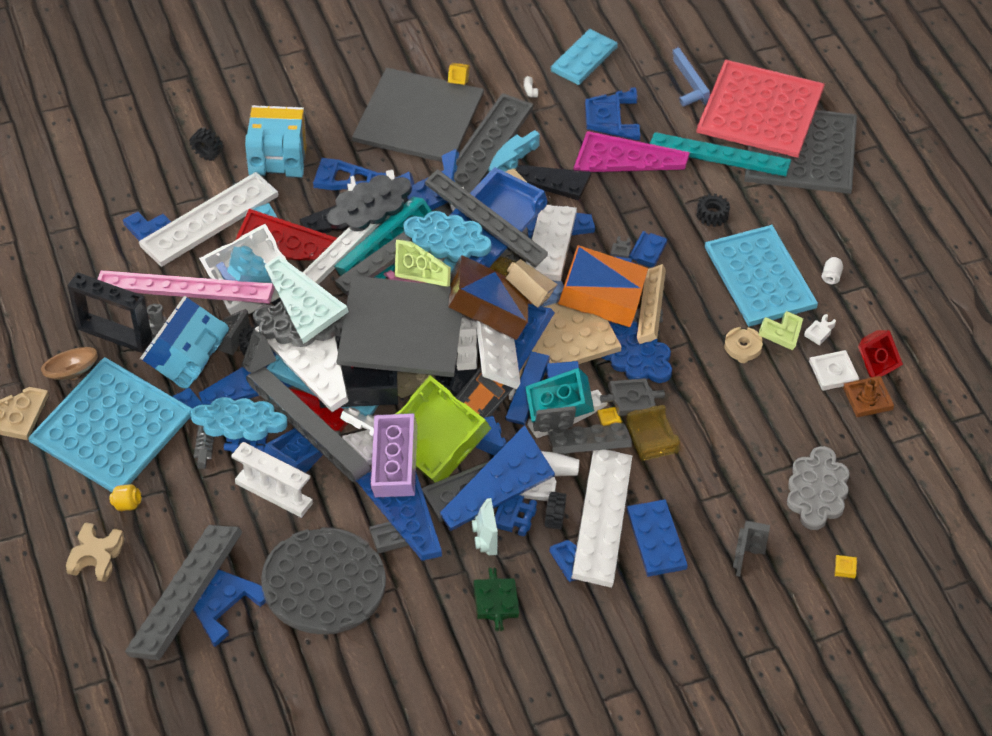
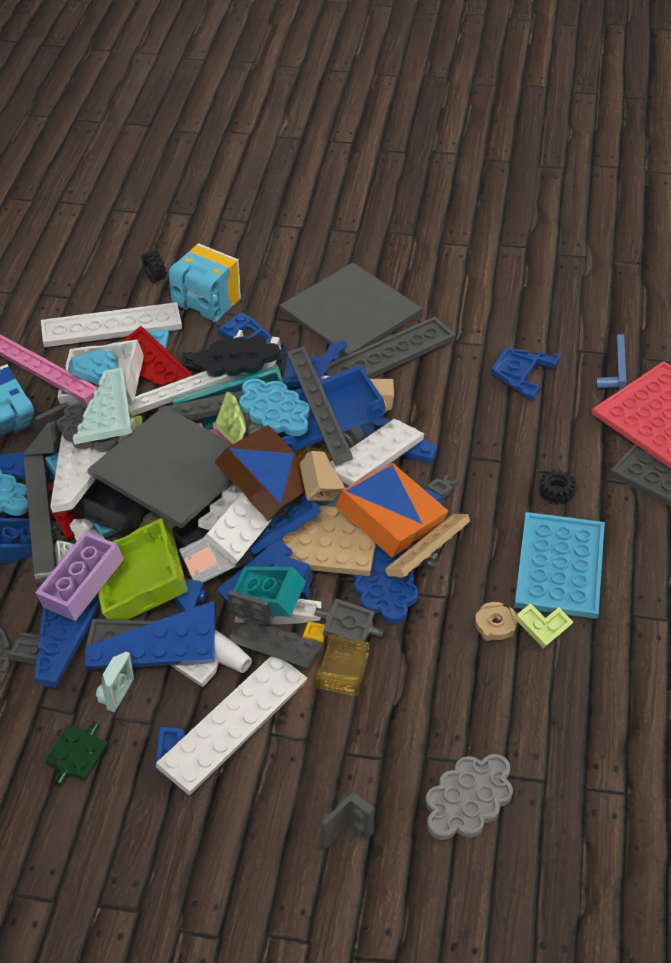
camera: 30 degrees right, 5 degrees down
blue plate [123,212,171,241] -> none
yellow brick [448,63,470,85] -> none
medium azure slope [489,130,540,172] -> none
blue plate [495,495,537,536] -> none
black wing [516,165,591,201] -> none
white arm [524,76,538,98] -> none
black tyre [545,491,566,530] -> none
medium azure plate [551,29,617,85] -> none
dark pink wing [574,131,690,172] -> none
blue plate [626,499,687,577] -> none
blue plate [629,231,668,268] -> none
teal plate [650,132,791,176] -> none
white plate [804,314,836,345] -> none
white plate [809,350,859,391] -> none
white brick [822,257,843,284] -> none
yellow tile [835,555,857,578] -> none
dark orange plate [843,376,894,417] -> none
red slope [858,330,903,377] -> none

